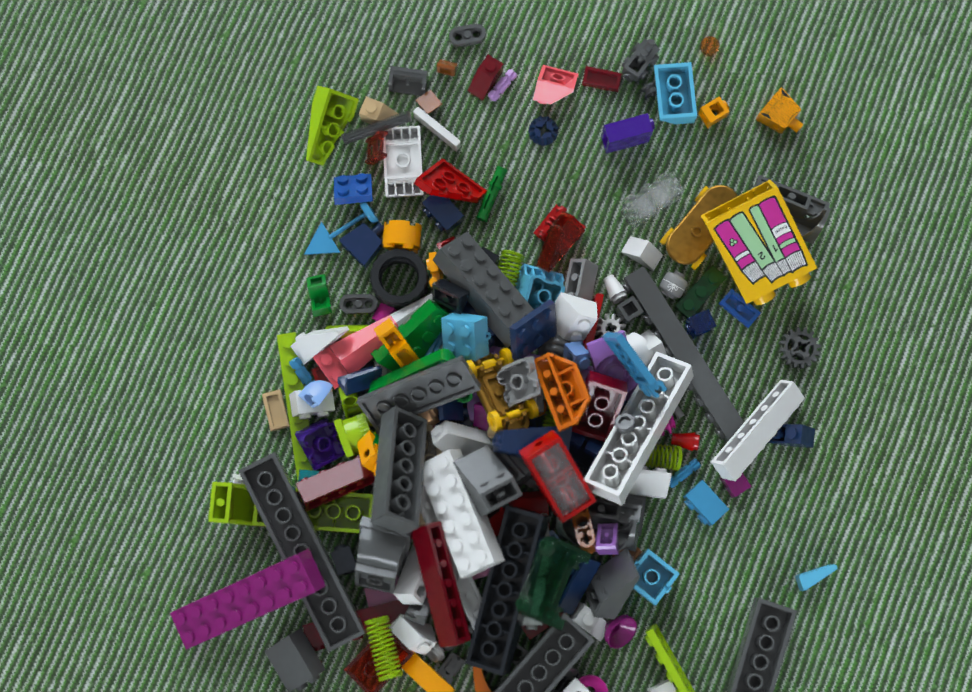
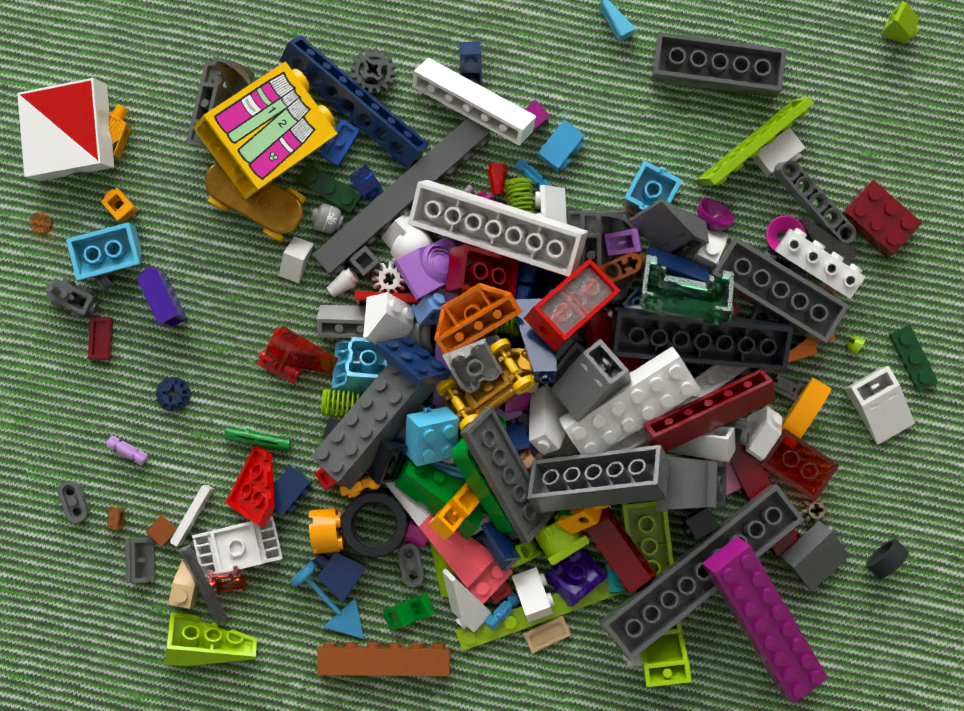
camera: 95 degrees left, 5 degrees up
light blue brick [298,380,333,408] -> none
blue plate [334,173,373,205] -> none
lime piece [364,615,403,681] -> none
white plate [427,644,445,663] -> none
dark red slope [468,54,504,101] -> none
coral slope [533,65,578,104] -> none
dark azure tile [602,332,667,398] -> none
tile [615,413,636,434] -> none
clear brick [621,171,685,230] -> none
none -> white tile [17,78,114,181]
none -> dark blue brick [279,35,429,169]
none -> dark orange brick [317,642,450,676]
none -> dark tan gear [800,496,829,524]

